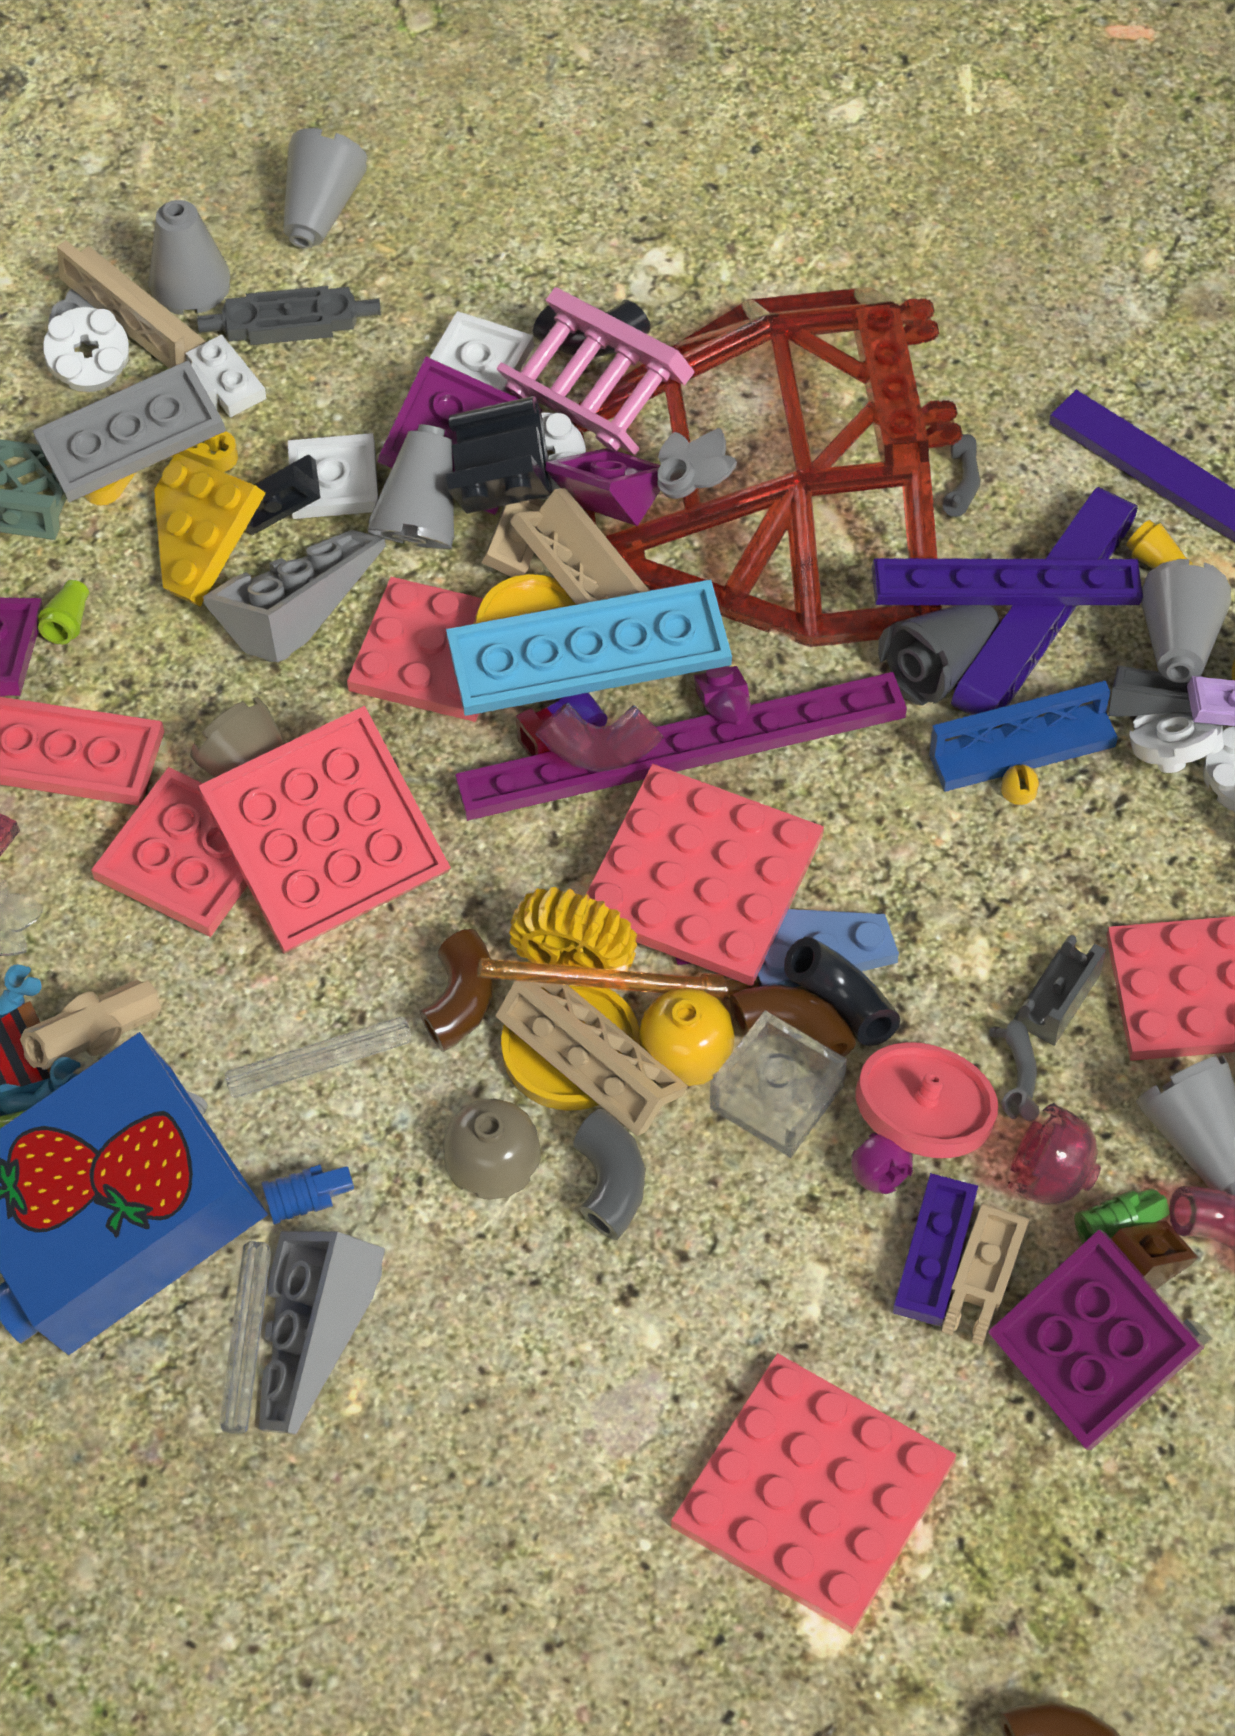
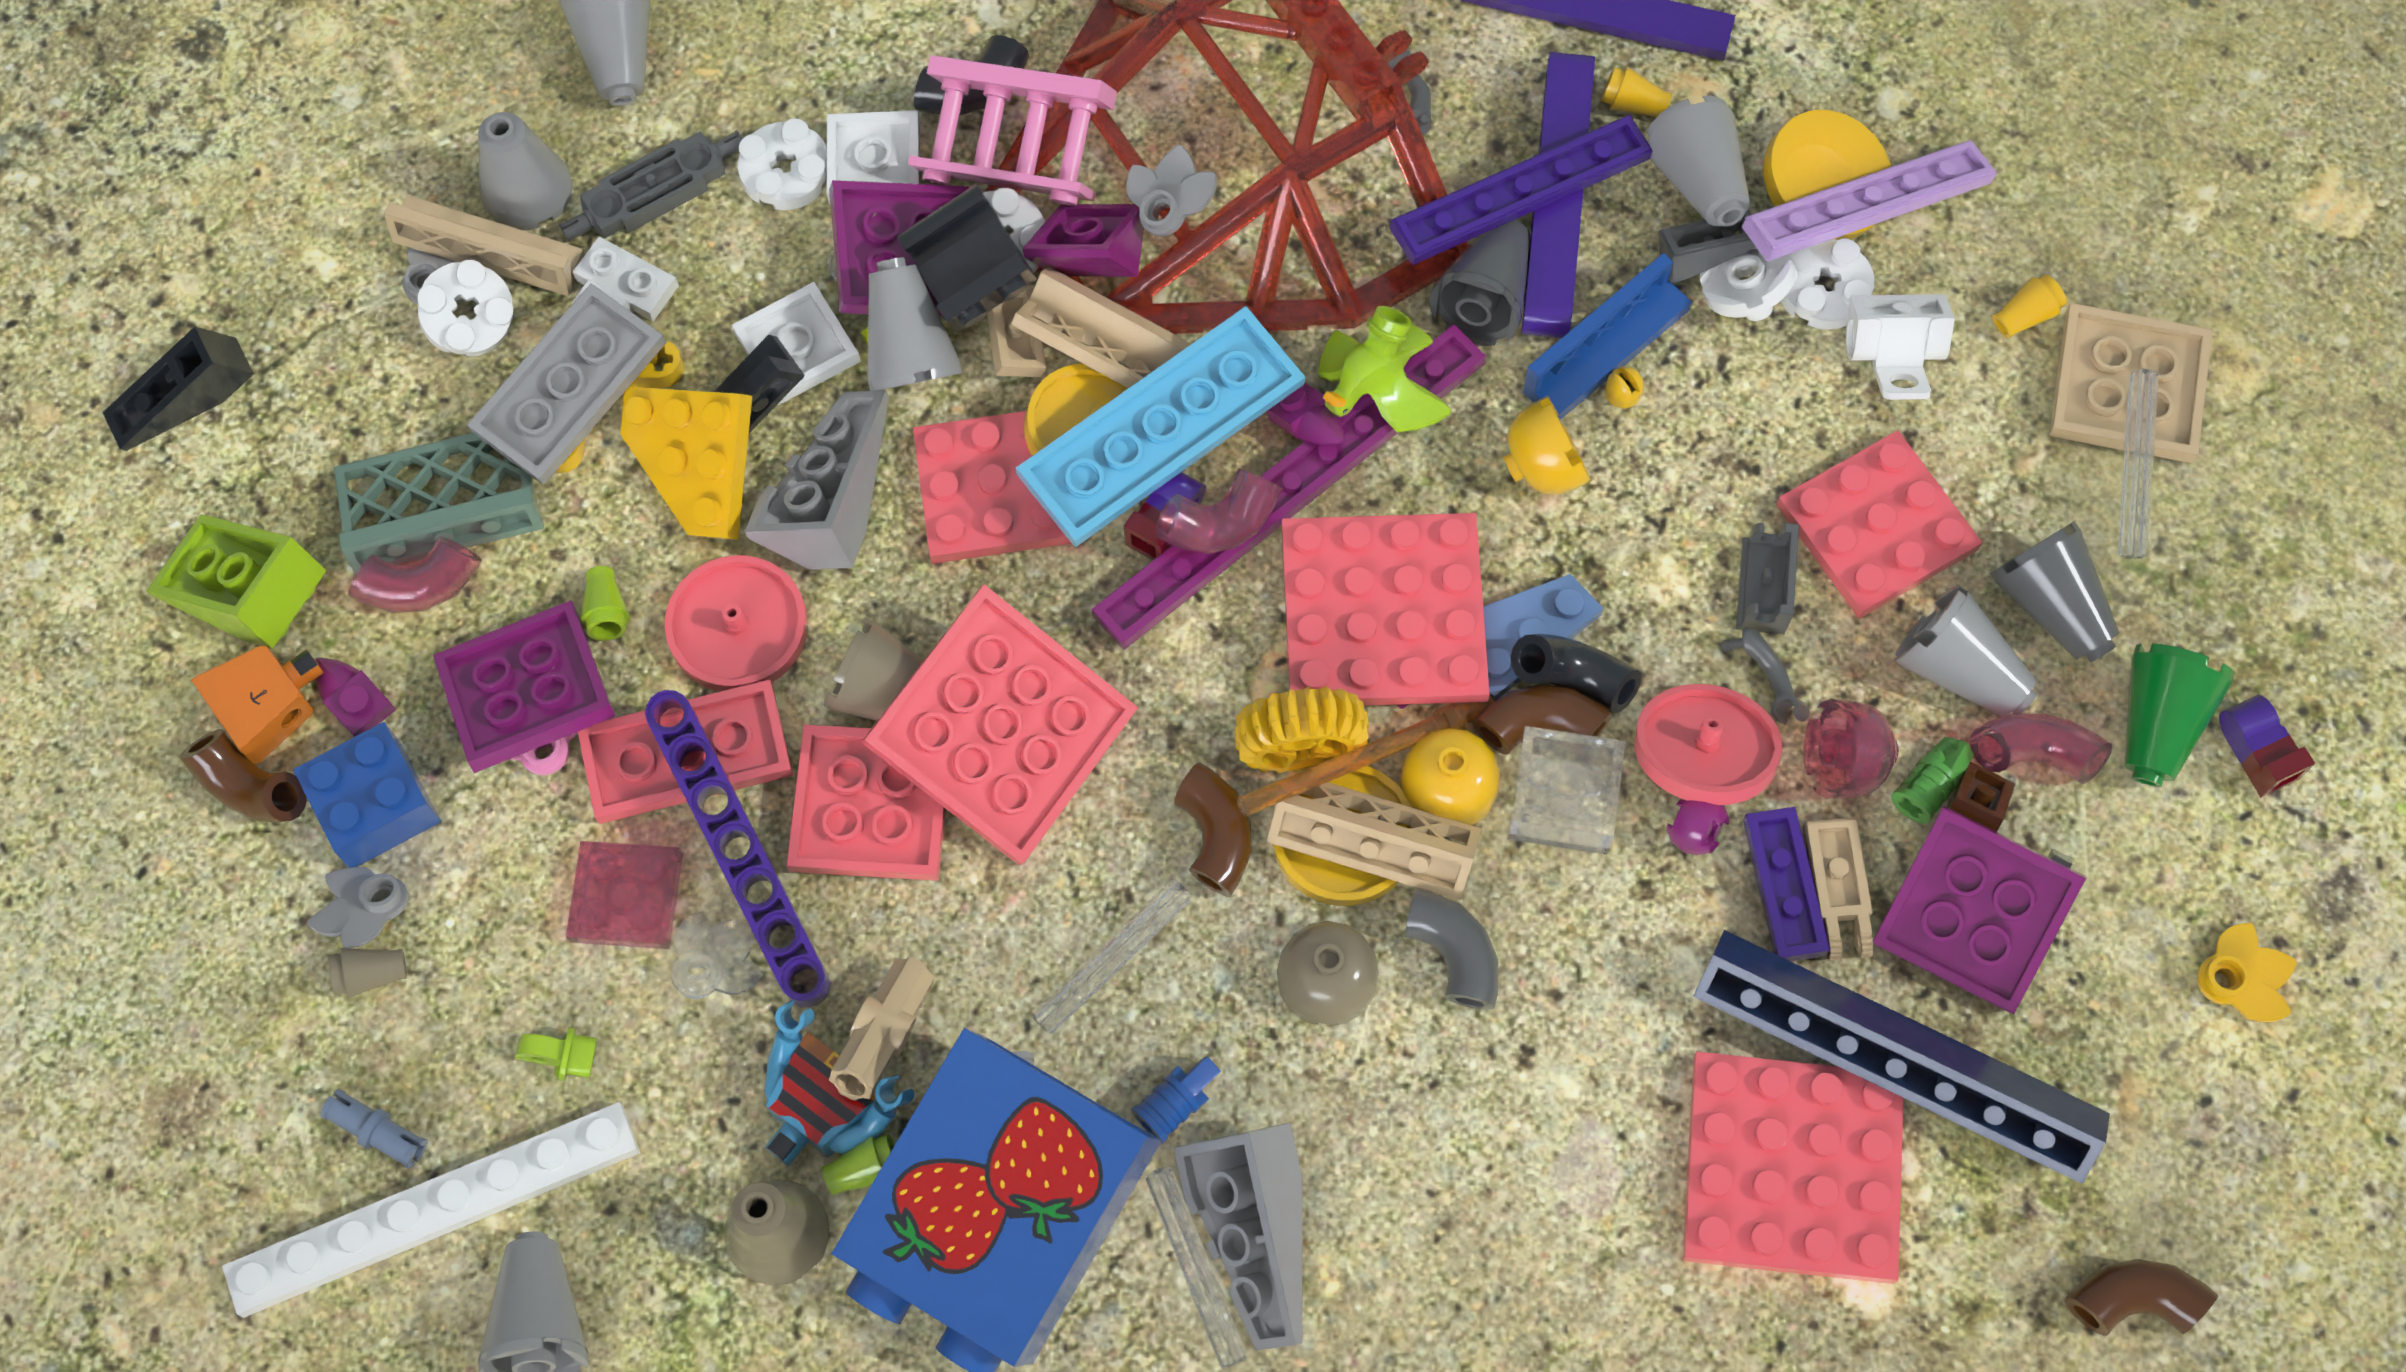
camera: 25 degrees left, 10 degrees up
none -> dark purple beam [645,690,830,1008]
none -> coral piece [664,555,808,692]
none -> white plate [737,118,827,211]
none -> lime animal [1318,306,1451,433]
none -> yellow cylinder [1503,395,1592,495]
none -> dark blue brick [1693,930,2110,1184]

